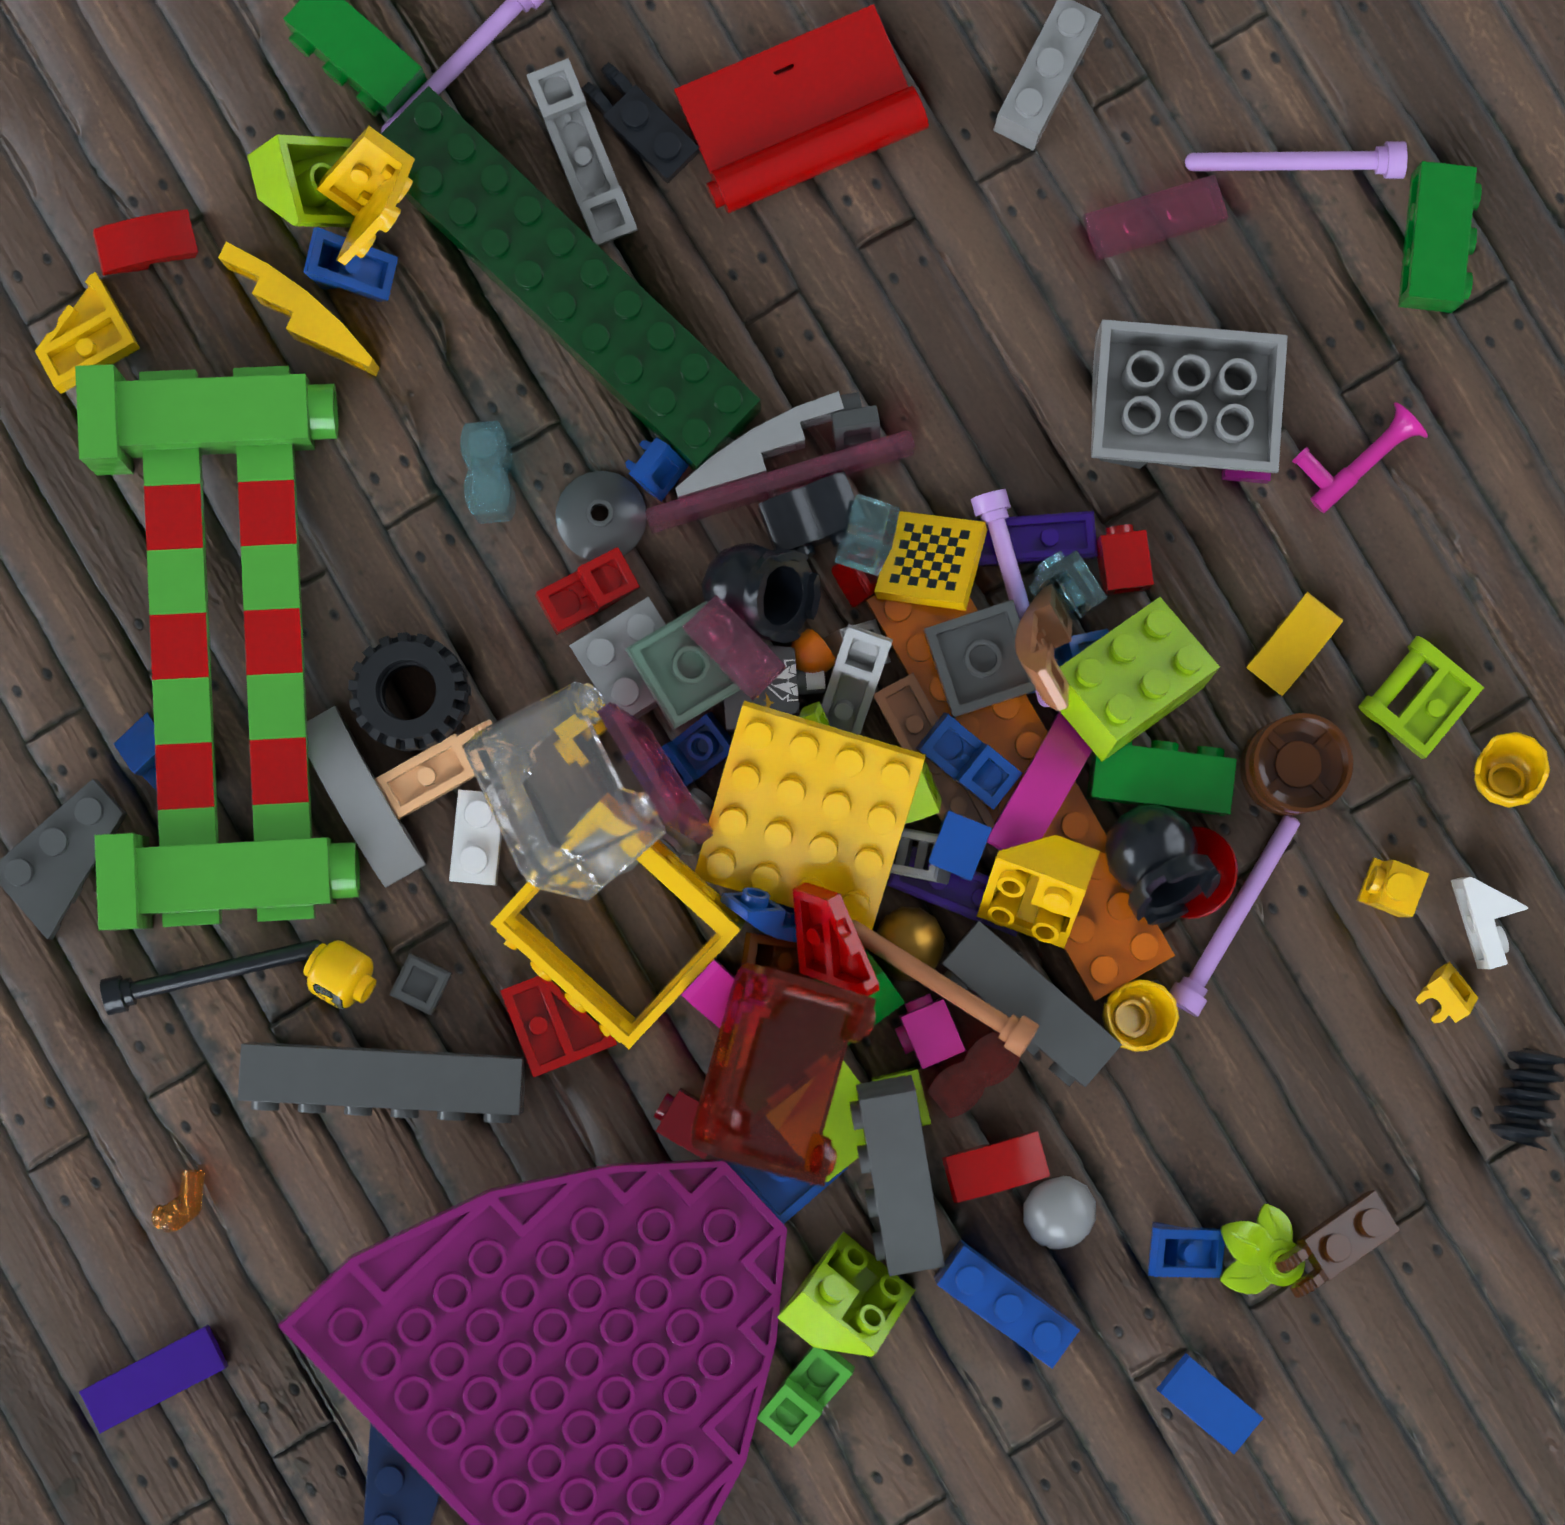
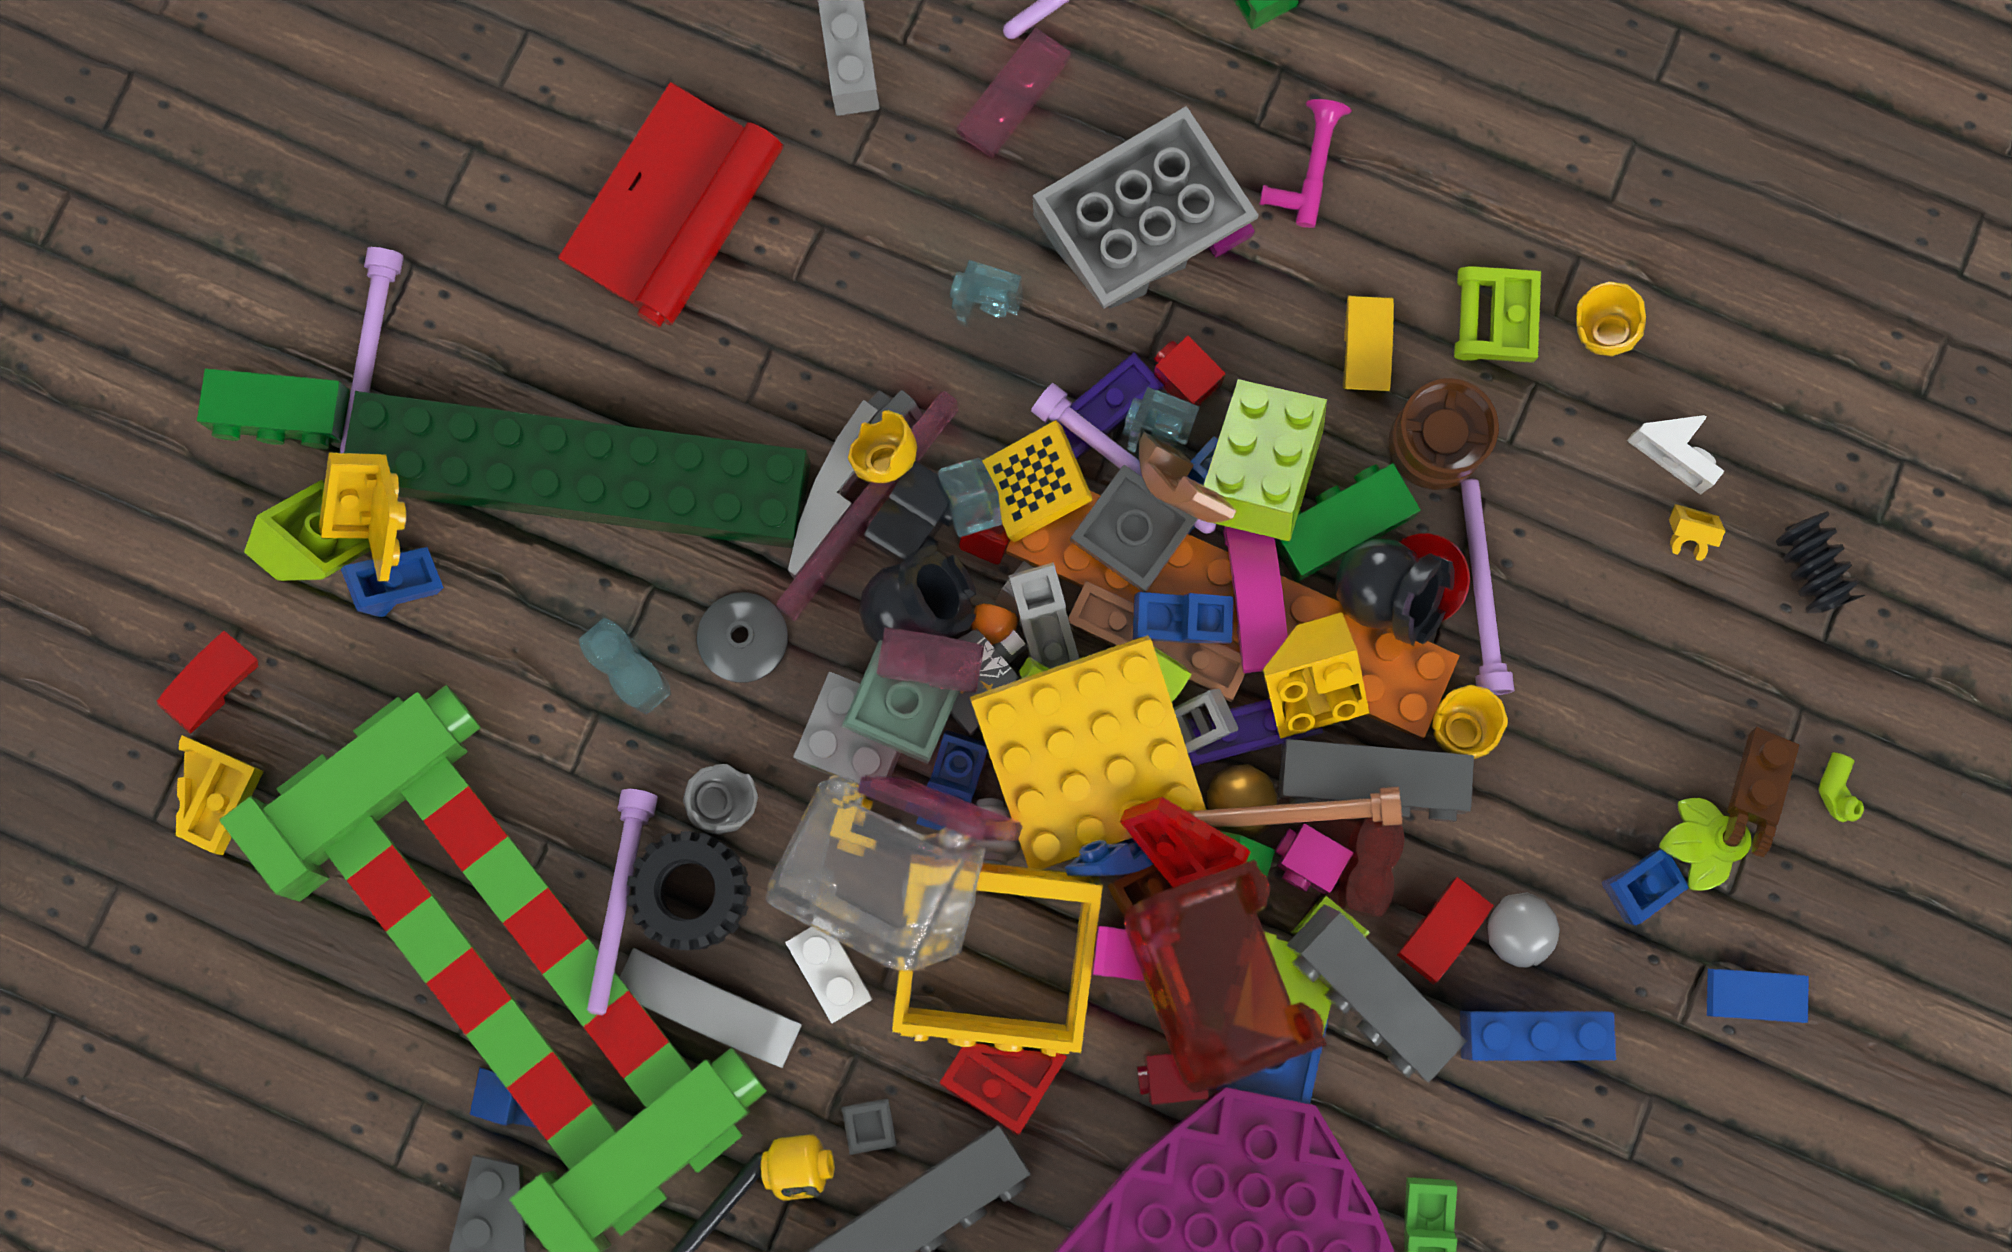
camera: 35 degrees left, 5 degrees down
yellow slope [218,242,380,376] -> none
light nougat hinge [375,719,509,820] -> none
light grey slope [526,58,638,246] -> none
red slope [535,547,640,635] -> none
black hinge [581,62,700,183] -> none
blue tile [625,437,689,502] -> none
lime slope [777,1231,916,1357] -> none
blue panel [929,811,992,881] -> none
yellow brick [1356,858,1429,917] -> none
none -> lavender piece [587,789,658,1015]
none -> light grey hair [682,764,758,835]
none -> yellow hair [848,410,918,483]
none -> clear light blue bracket [950,260,1023,326]
none -> lime arm [1818,752,1864,822]

